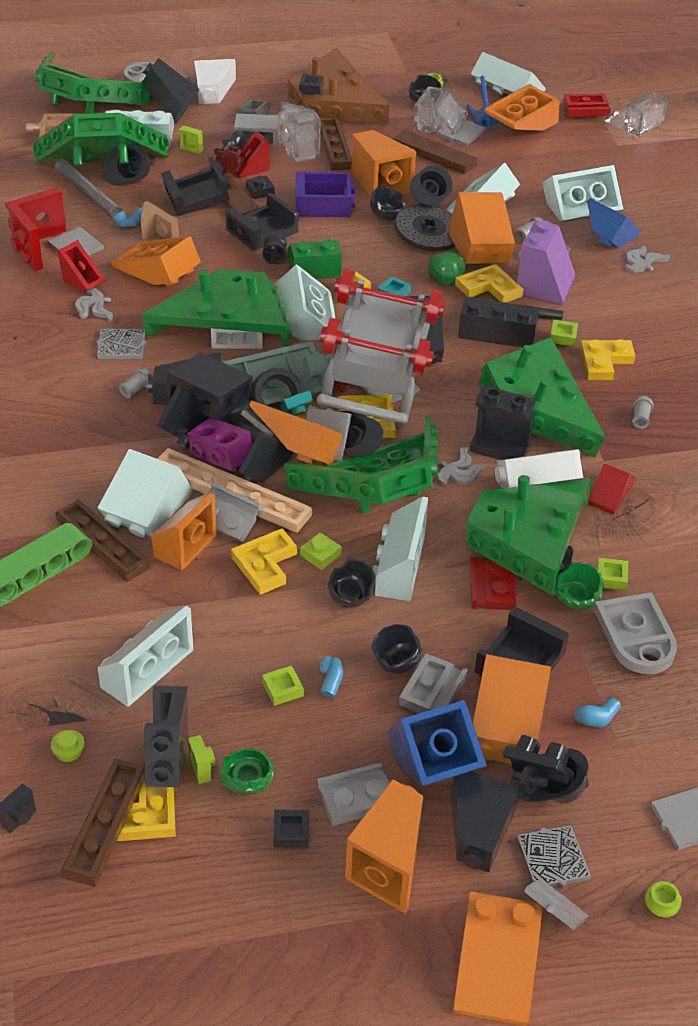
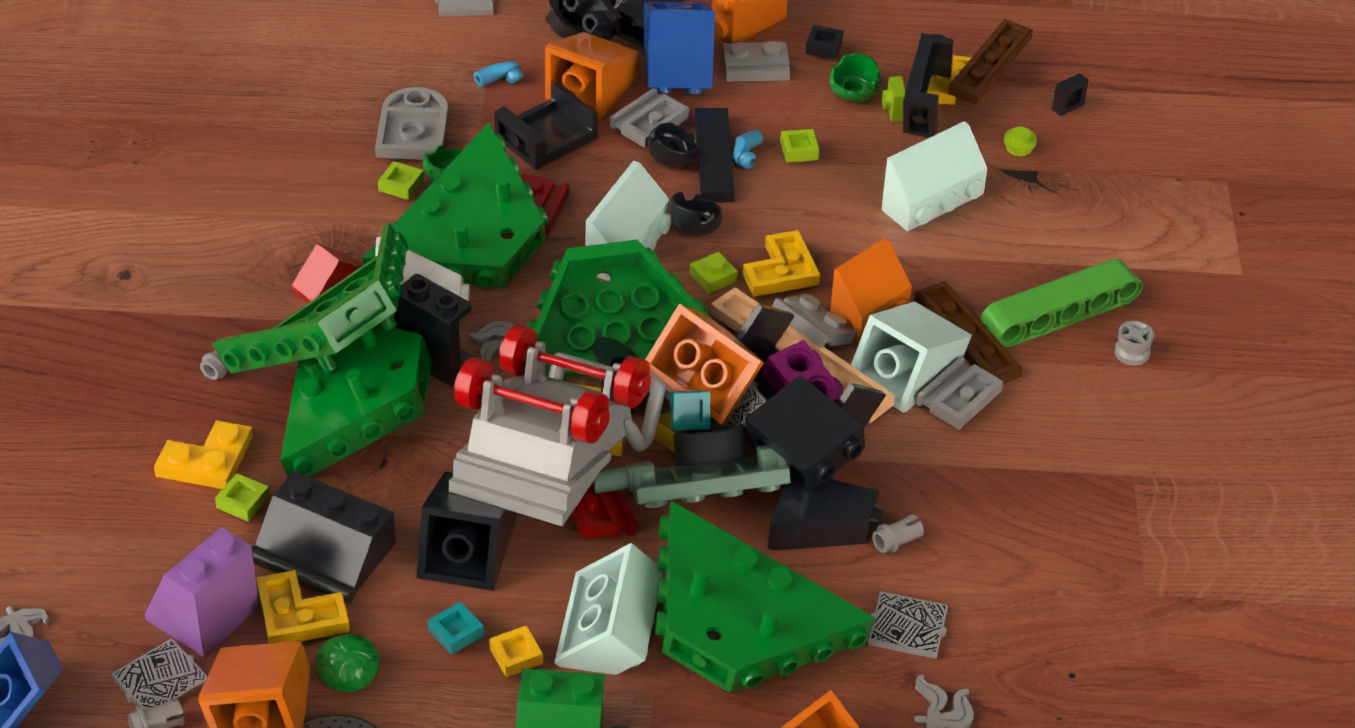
camera: 165 degrees left, 0 degrees up
none -> green piece [212,222,409,373]
none -> black tile [695,108,735,202]
none -> light grey plate [916,356,1004,430]

